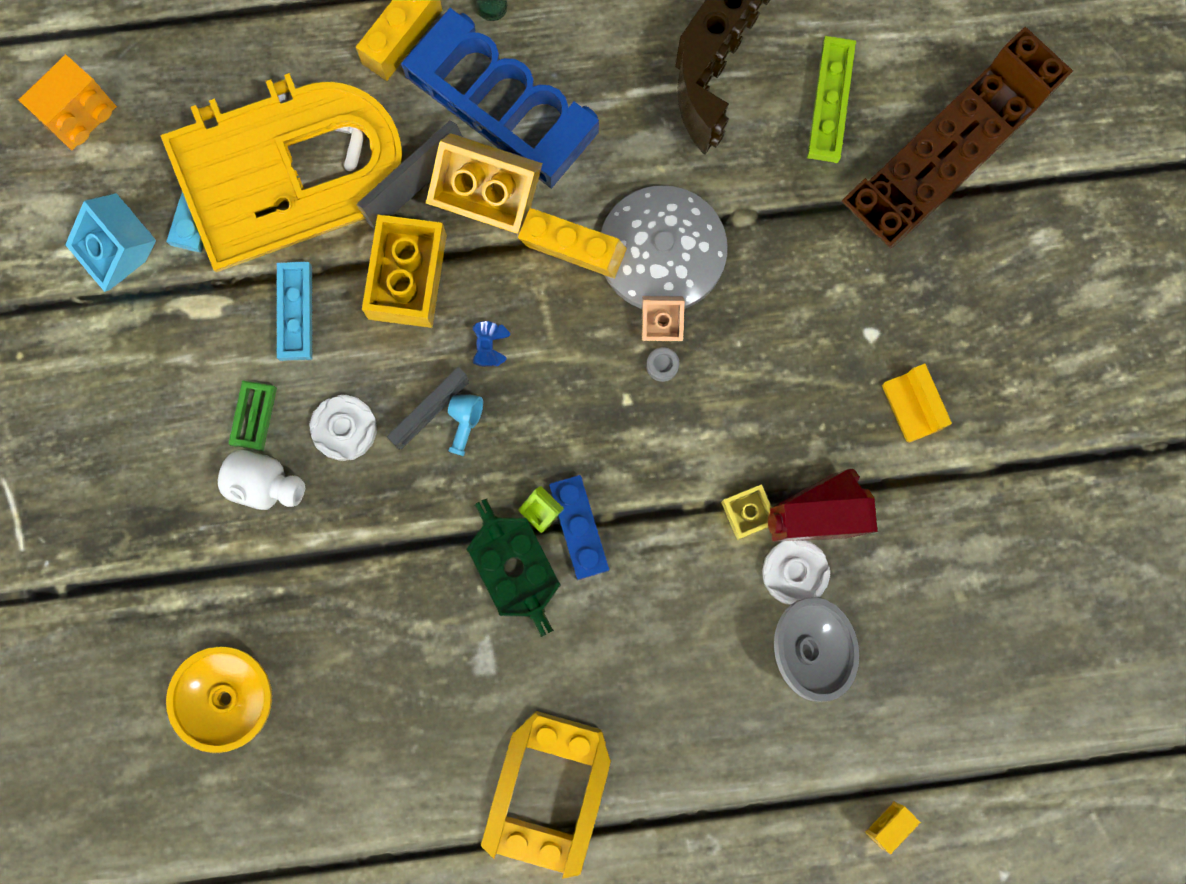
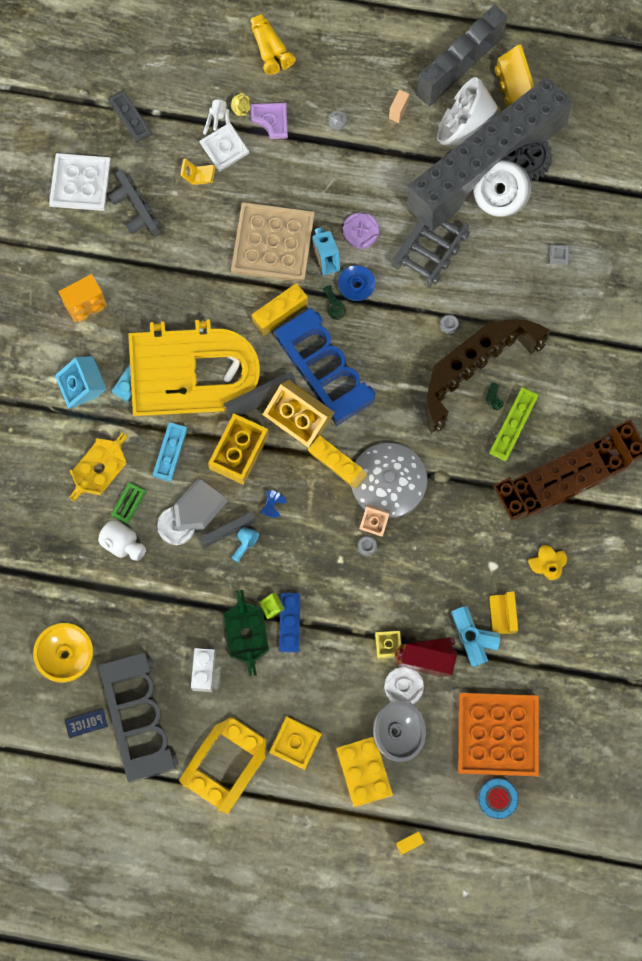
camera: 20 degrees right, 5 degrees down
none -> clear smoke tile [64,708,108,739]
none -> yellow plate [69,432,128,502]
none -> dark grey fence [99,653,179,783]
none -> light grey tile [174,479,228,531]
none -> white brick [191,648,216,692]
none -> yellow tile [269,716,322,770]
none -> yellow brick [336,737,393,808]
none -> medium azure piece [451,606,500,667]
none -> orange plate [458,693,539,777]
none -> tile [478,778,519,819]
none -> clear green arm [486,383,504,410]
none -> yellow plate [528,545,567,580]

